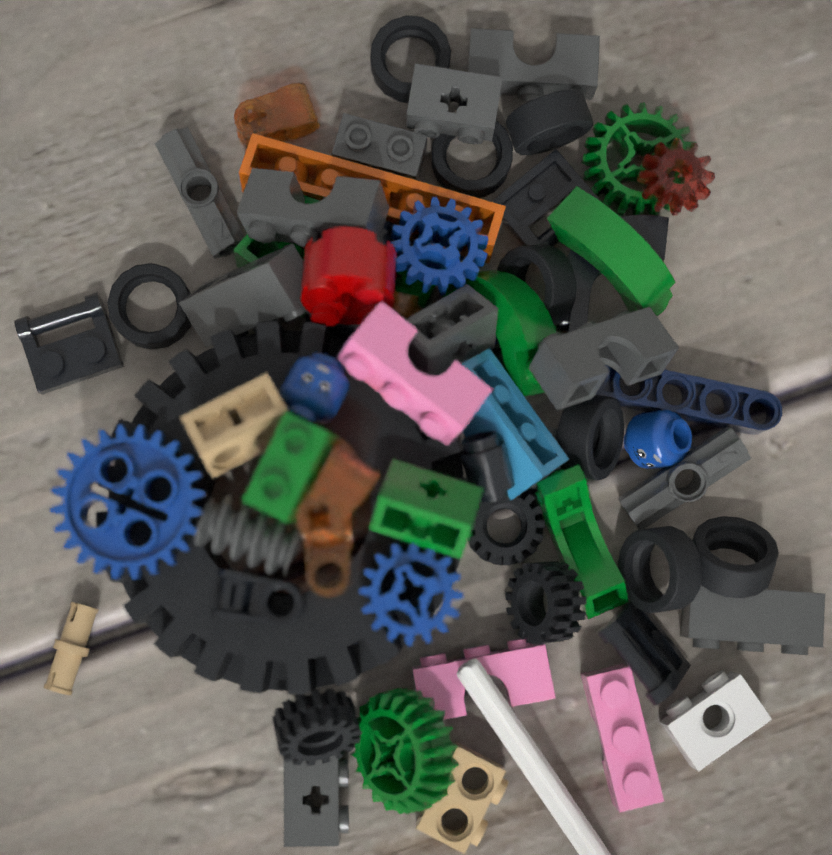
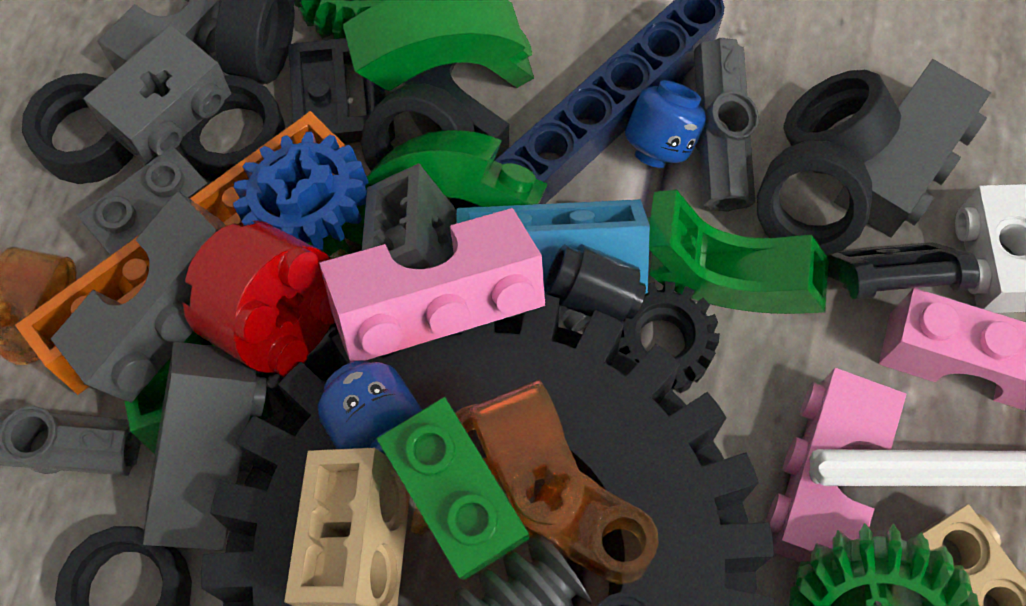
camera: 55 degrees left, 15 degrees down
blue gear [359,543,464,646] -> none
green brick [369,459,483,559] -> none
black tyre [505,561,587,644] -> none
dark grey arch [529,307,679,410] -> none
black tyre [556,395,625,481] -> none

